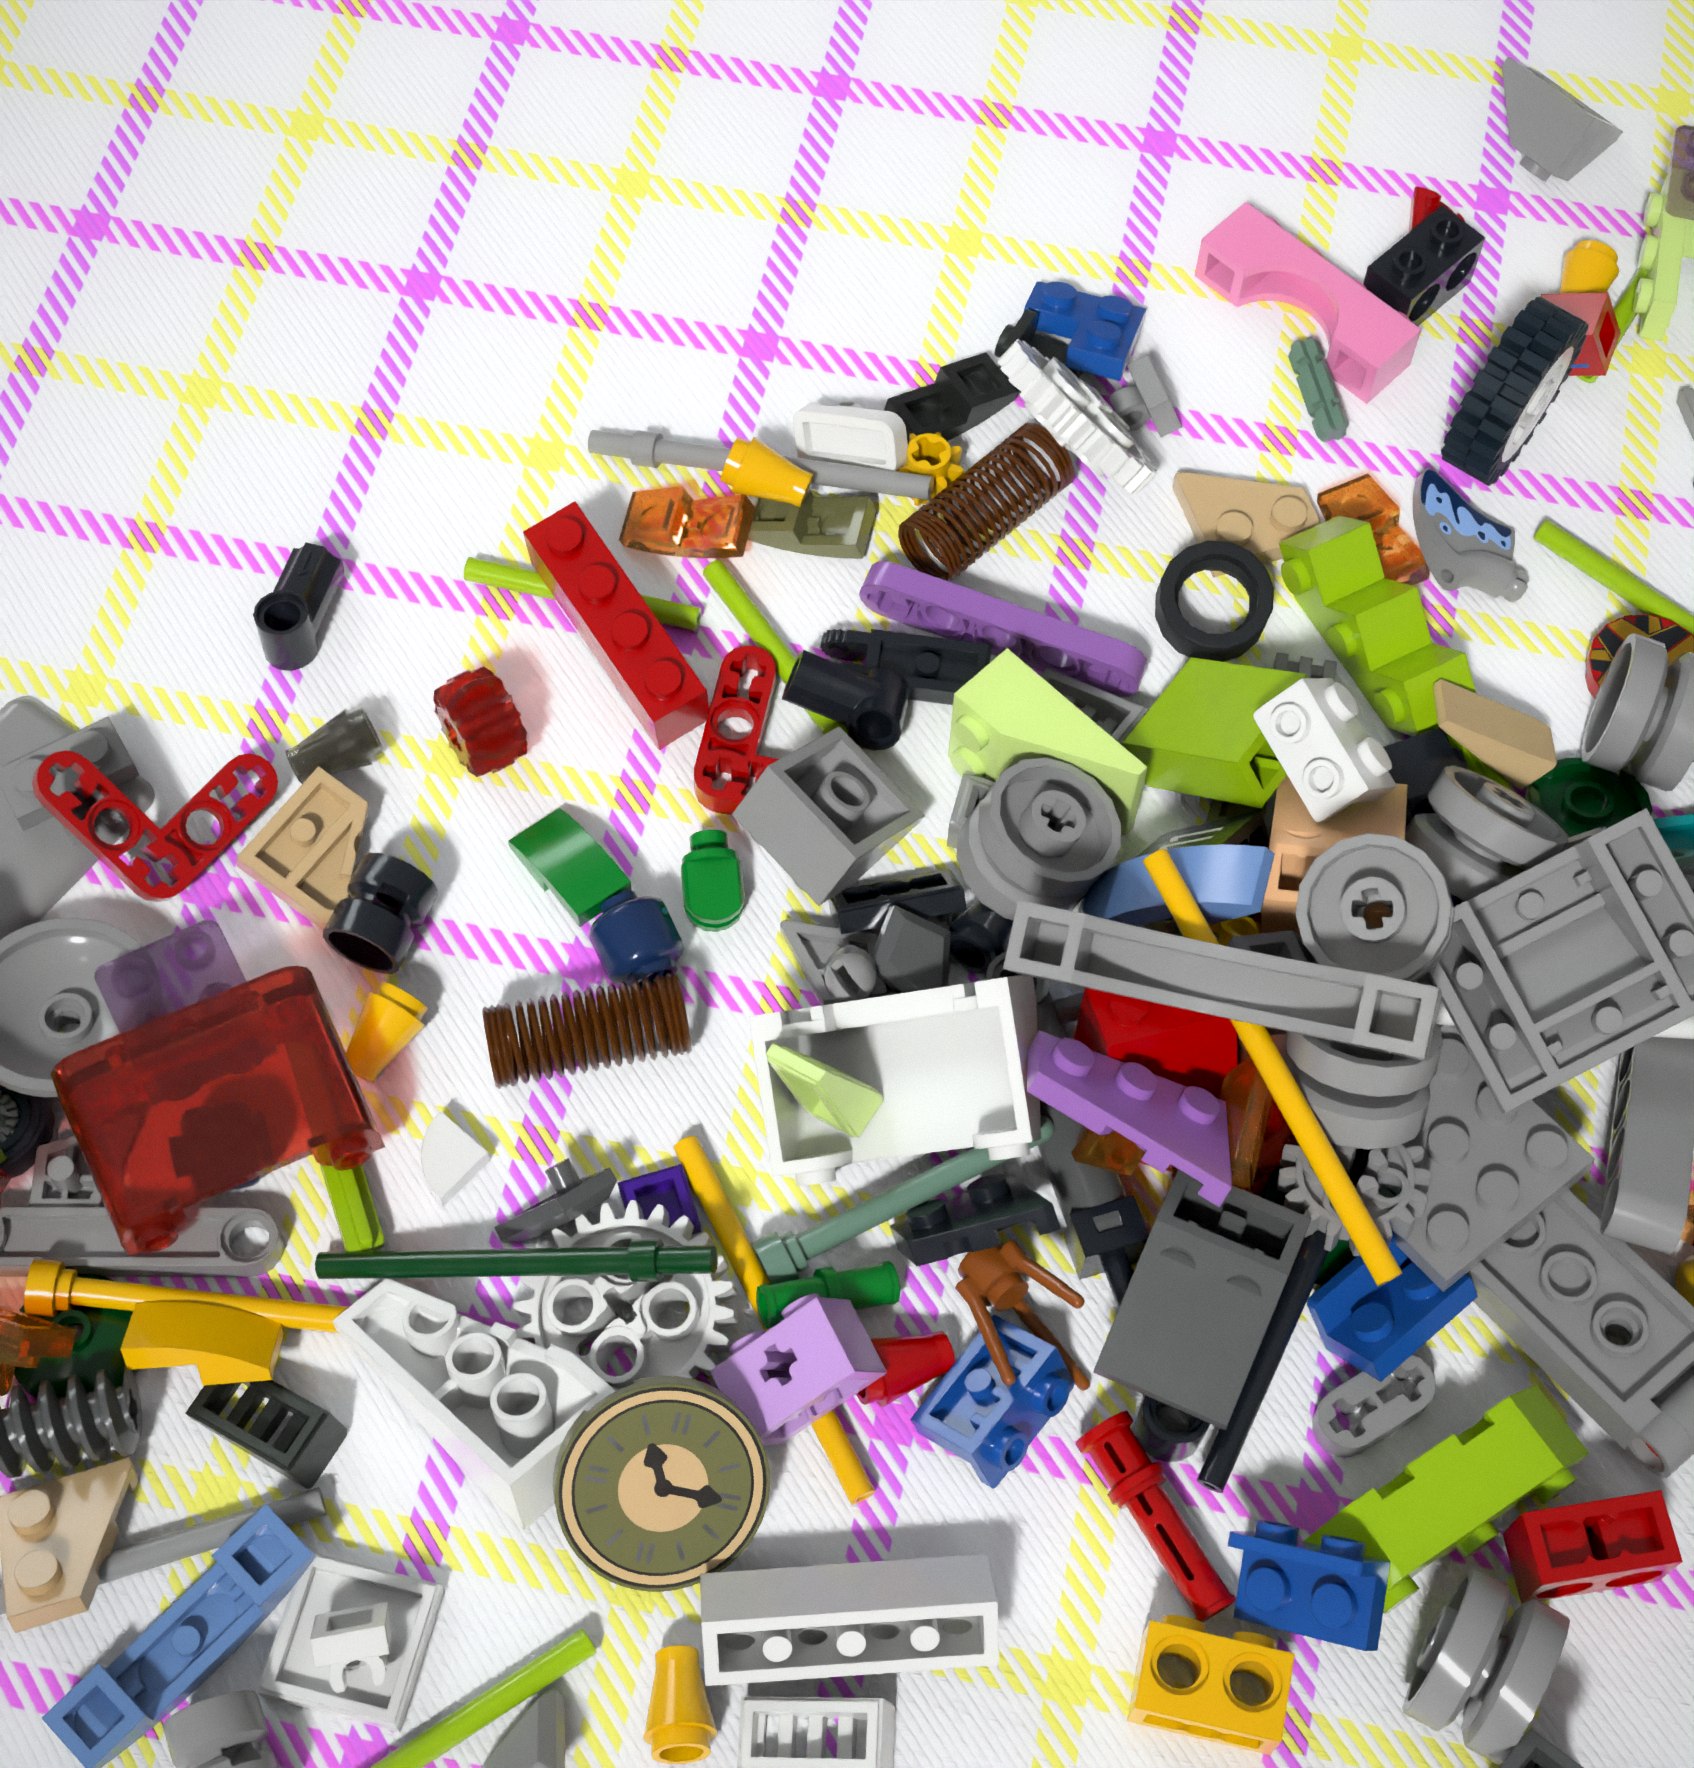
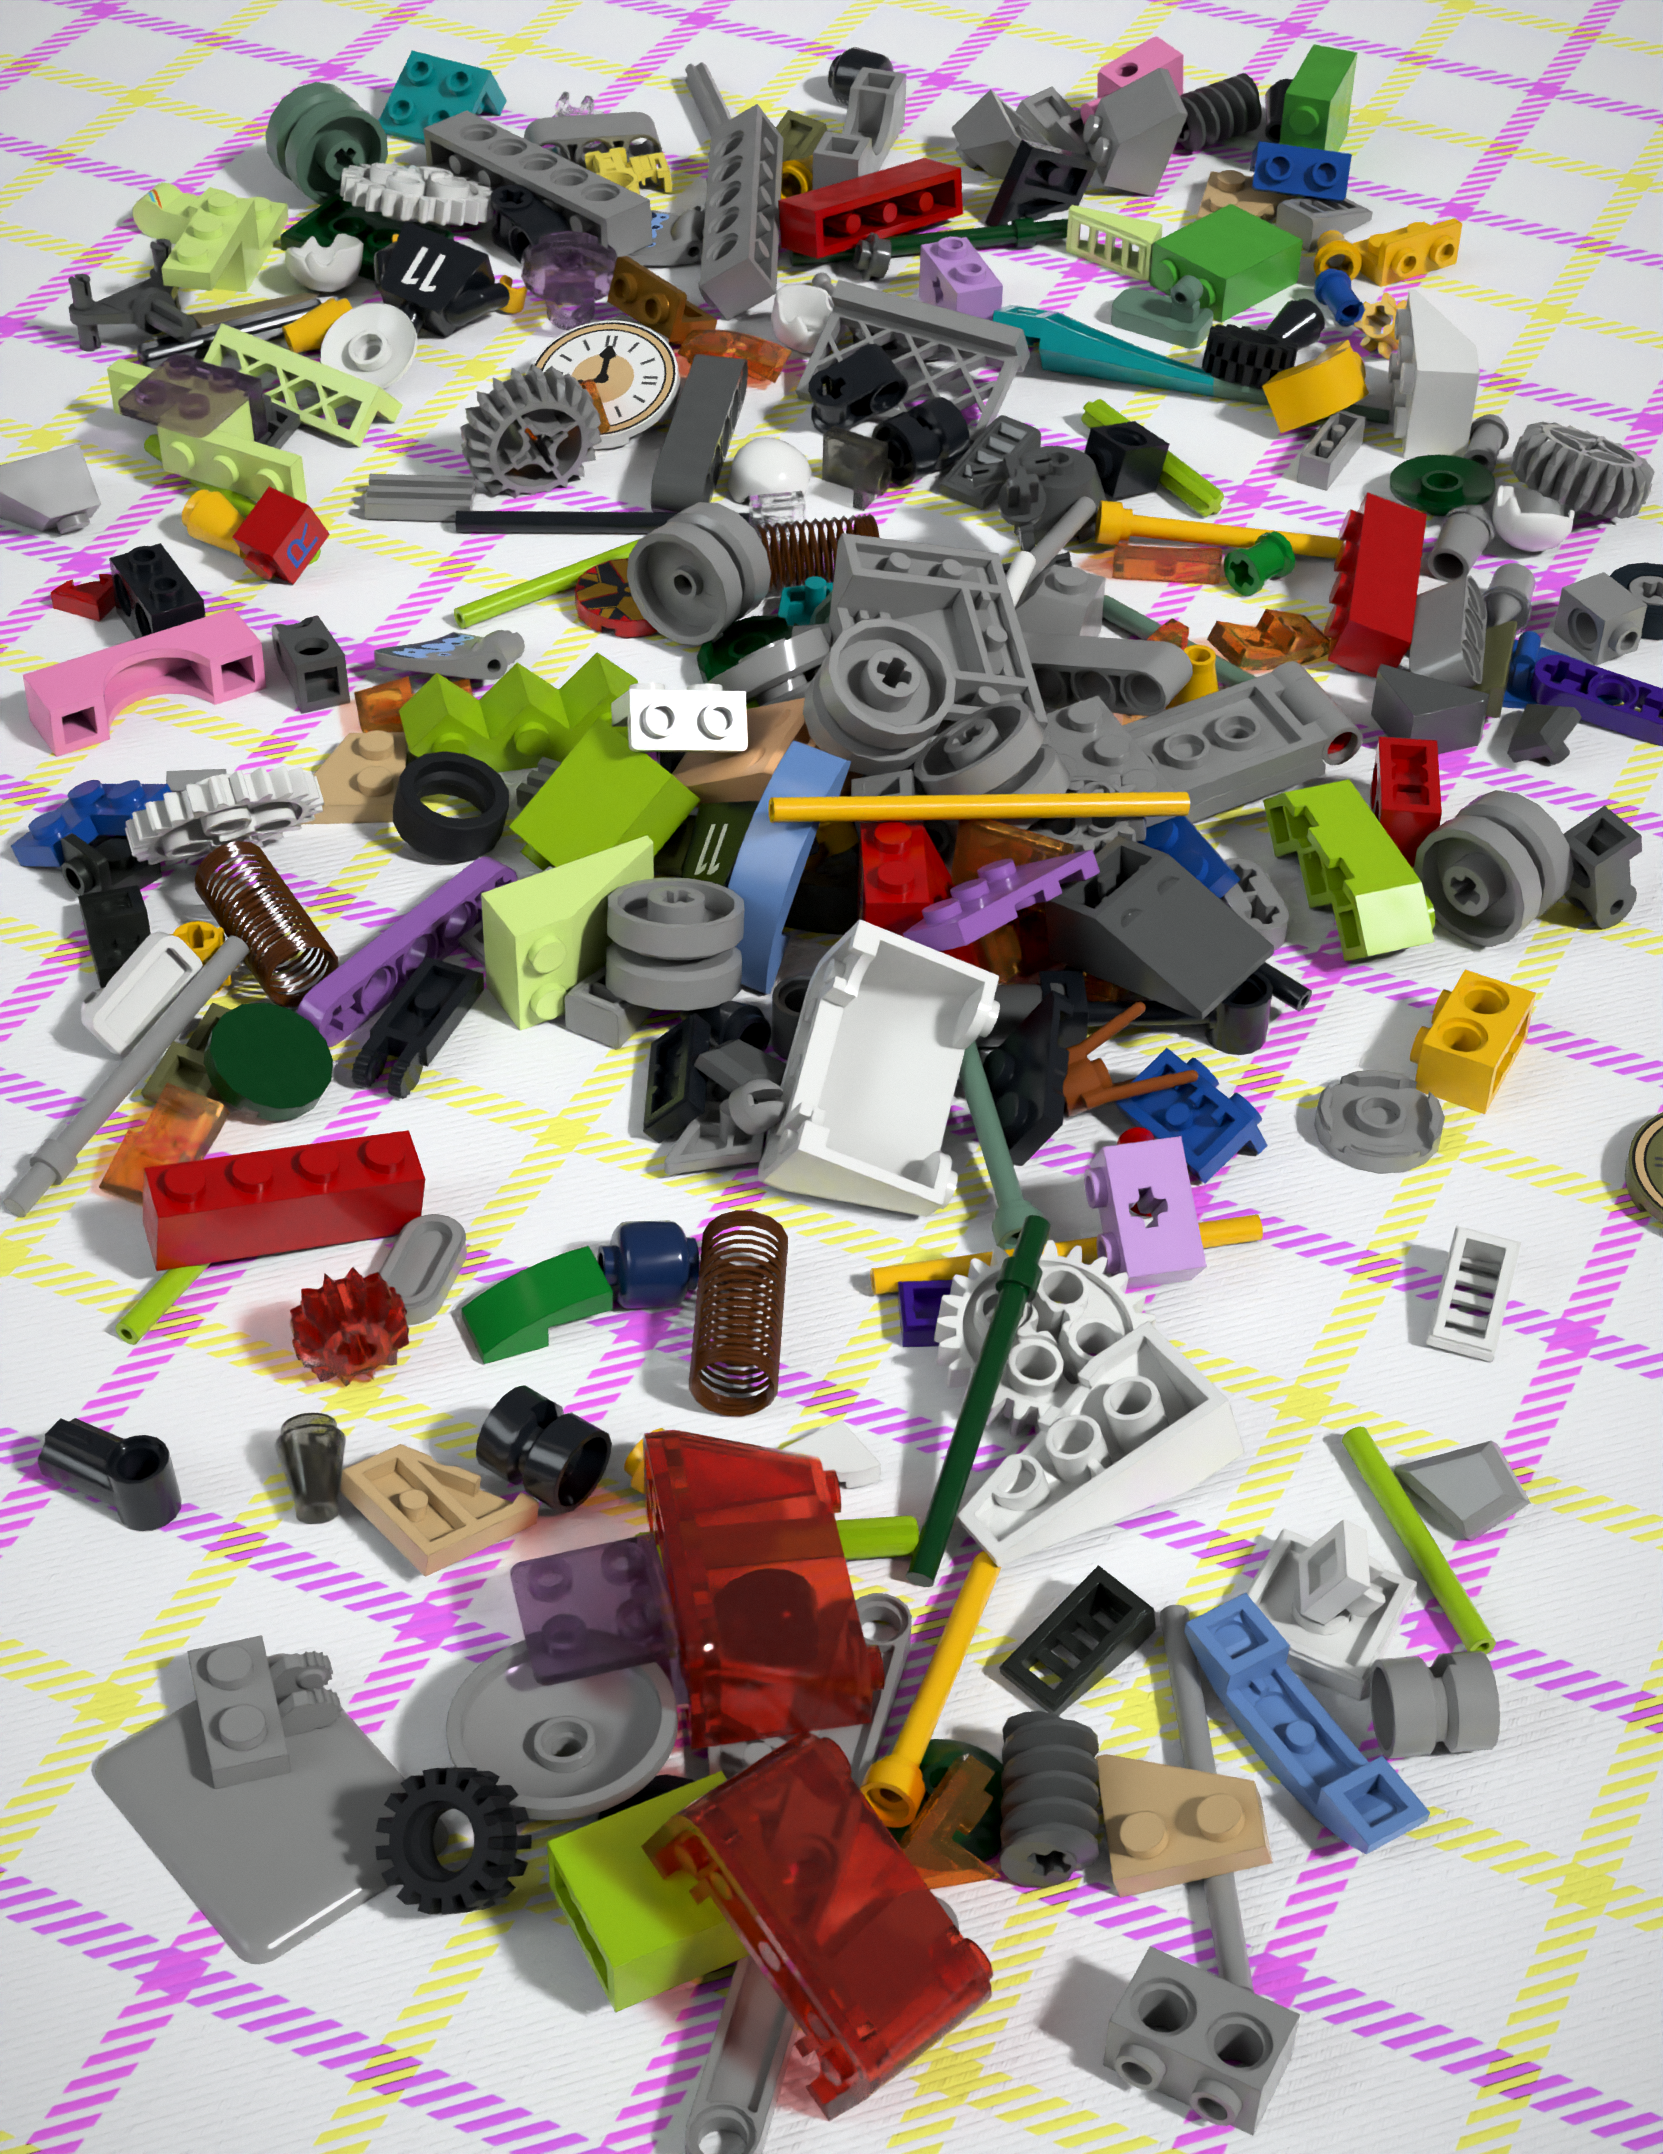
camera: 75 degrees left, 20 degrees down
red beam [32,750,278,902] -> none
yellow slope [121,1301,284,1386] -> none
dark grey piece [494,1158,617,1242] -> none
tile [553,1376,770,1592] -> none
yellow cone [643,1645,717,1764] -> none
green arm [681,830,745,932] -> none
red beam [694,645,779,816] -> none
white brick [700,1554,999,1686] -> none
lime piece [703,560,848,735] -> none
yellow cone [720,437,814,508] -> none
light grey slope [732,727,925,906] -> none
green pin [756,1261,900,1329] -> none
yellowish green slope [765,1043,883,1138] -> none
black piece [782,650,910,751] -> none
light grey arch [1003,900,1442,1062] -> none
red pin [1075,1410,1236,1623] -> none
blue bracket [1228,1520,1390,1651] -> none
sand green axle [1288,337,1349,442] -> none
tan slope [1433,679,1557,790] -> none
black wheel [1441,296,1589,486] -> none
none -> dark green tile [204,1002,333,1121]
none -> dark grey leg [272,615,350,714]
none -> light grey tile [374,1214,467,1325]
none -> light grey tile [1314,1070,1445,1174]

